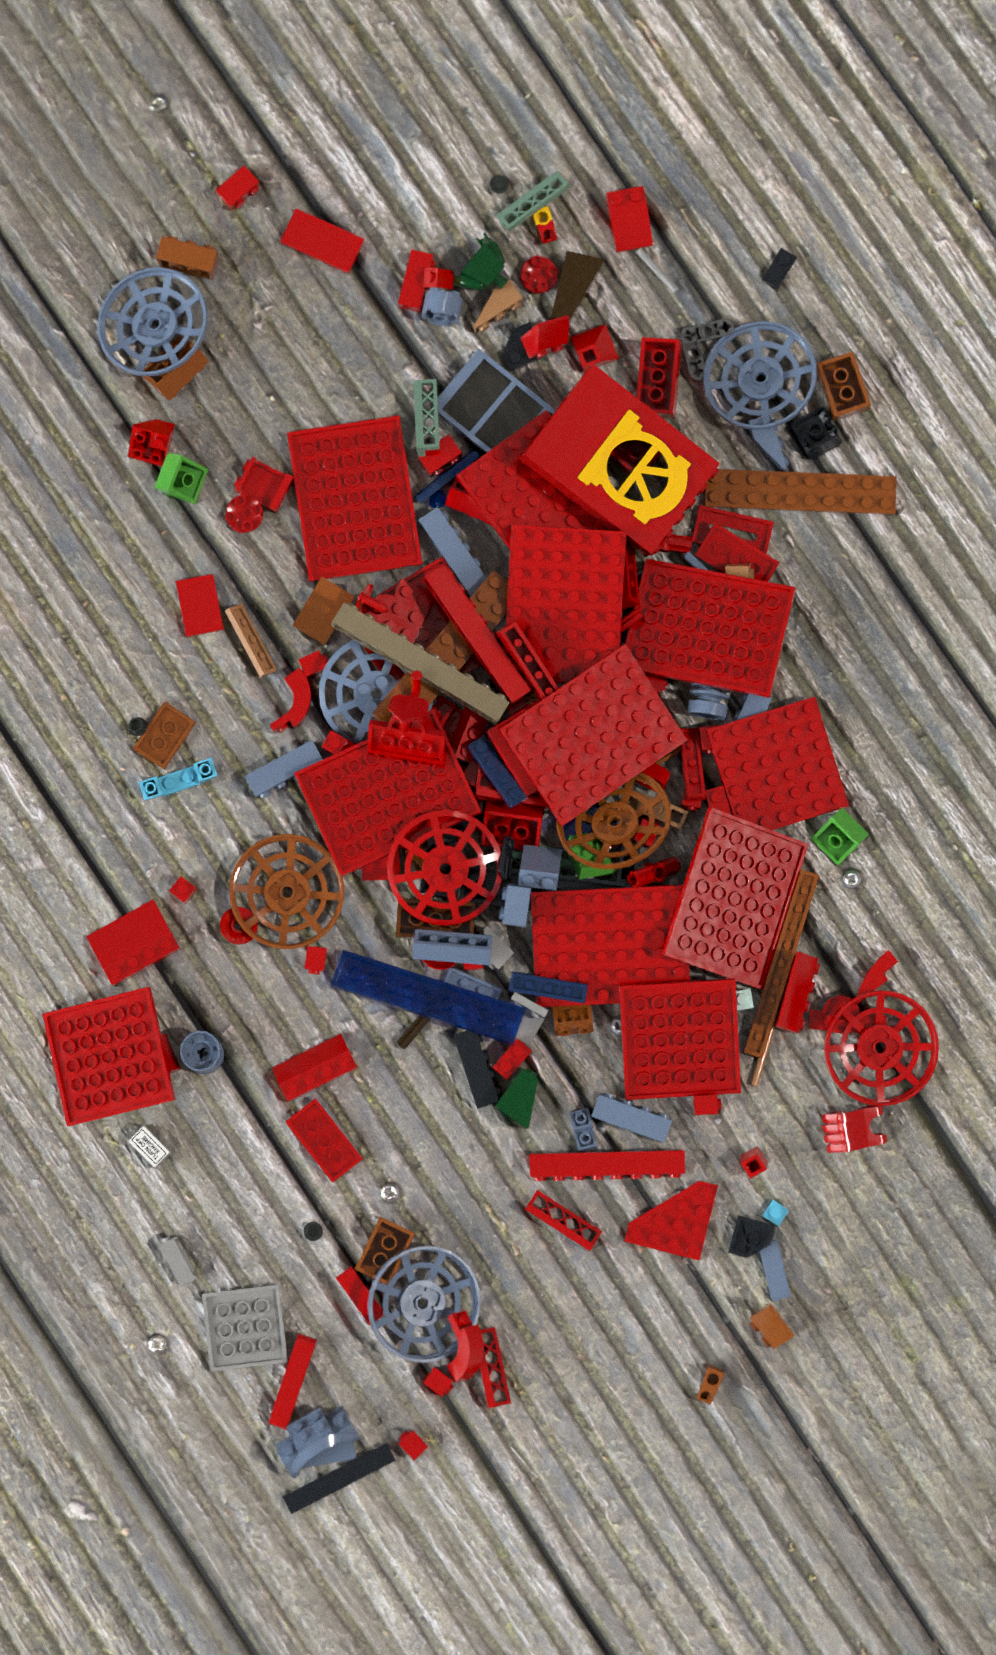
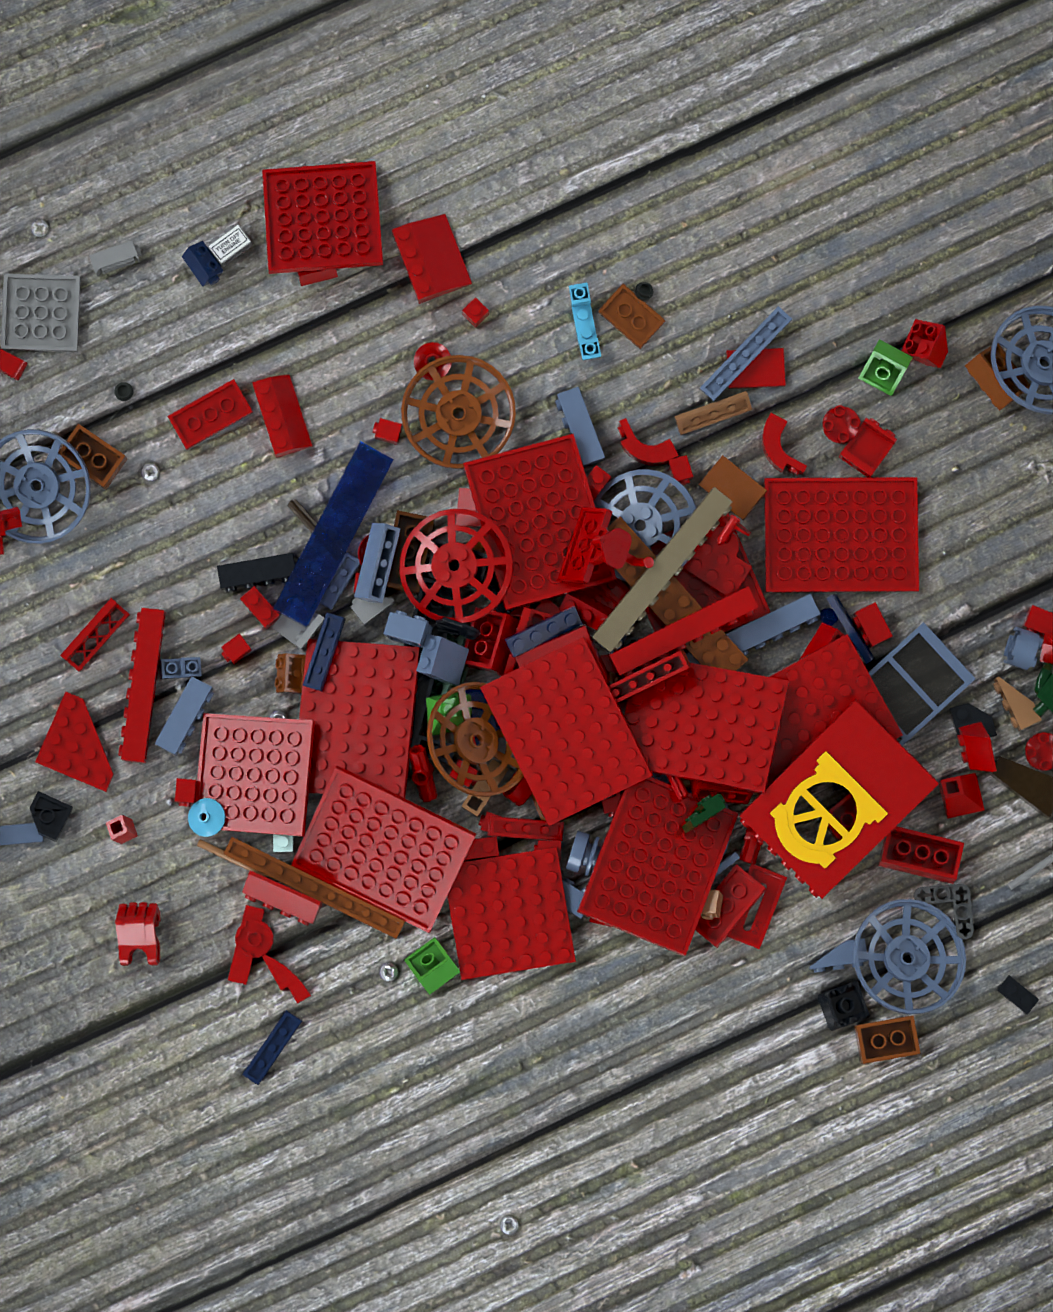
camera: 95 degrees right, 0 degrees up
sand blue wheel [180,1031,224,1075] -> none
red slope [336,1266,384,1325] -> none
sand green fence [414,379,440,457] -> none
dark green slope [496,1068,538,1129] -> none
dark orange plate [705,469,897,515] -> none
medium azure plate [762,1200,789,1227] -> none
red dish [824,990,939,1106] -> none
none -> dark blue brick [182,241,224,287]
none -> medium azure dish [188,798,225,837]
none -> red brick [221,633,252,664]
none -> dark blue tile [242,1010,302,1085]
none -> dark green plate [682,794,726,833]
none -> sand blue plate [700,306,792,402]
none -> red arch [762,413,807,476]

